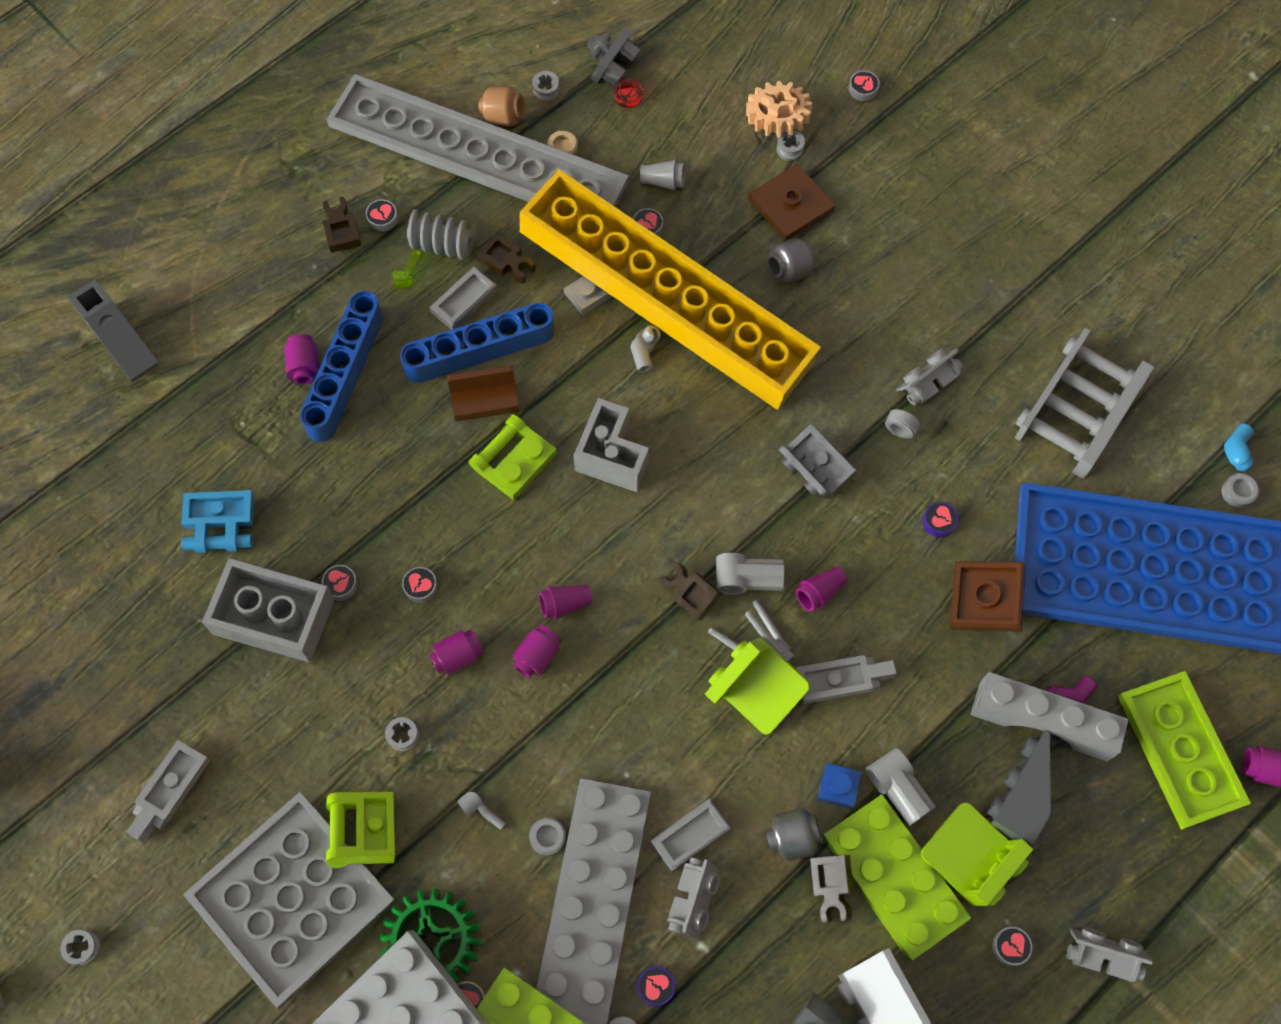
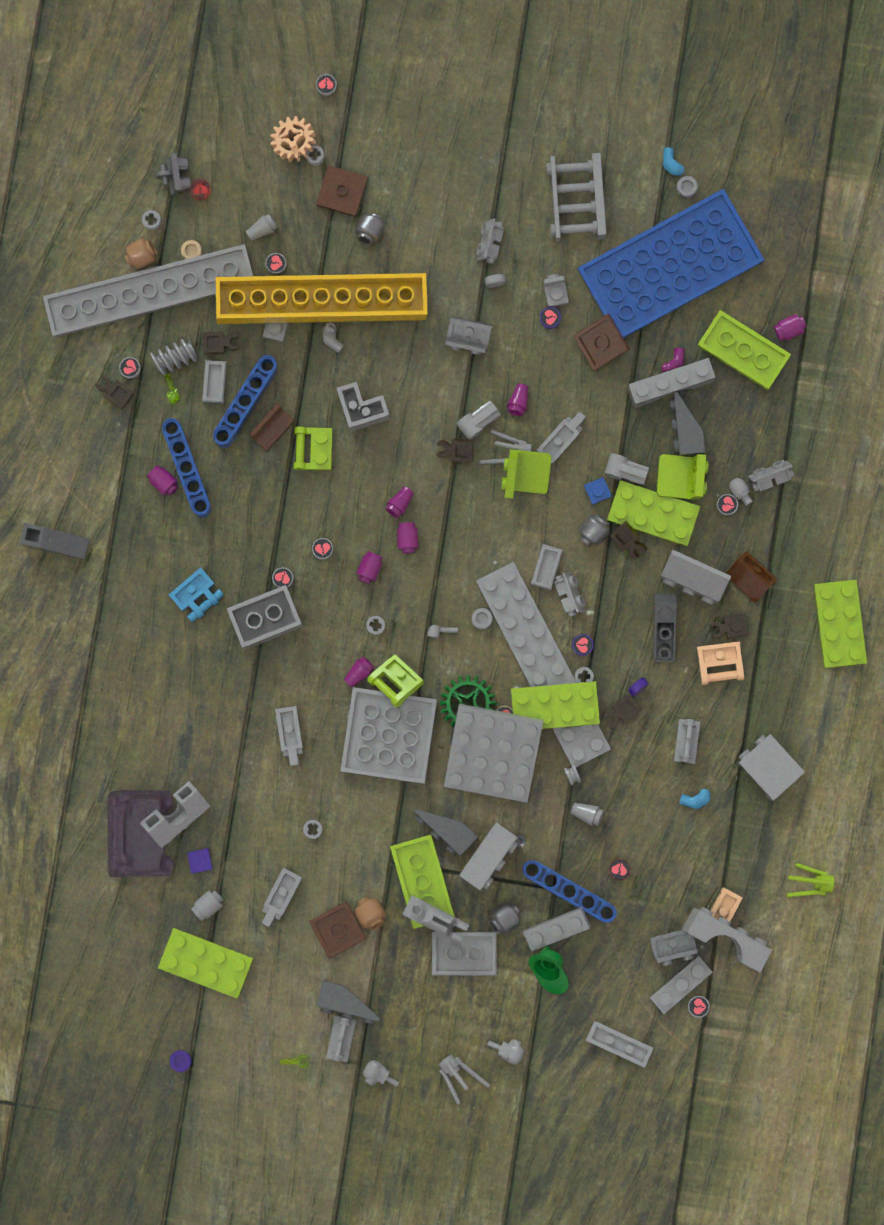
camera: 30 degrees left, 15 degrees up
none -> magenta cone [344,656,375,688]
none -> light grey bracket [543,274,569,307]
none -> light grey cylinder [729,478,753,506]

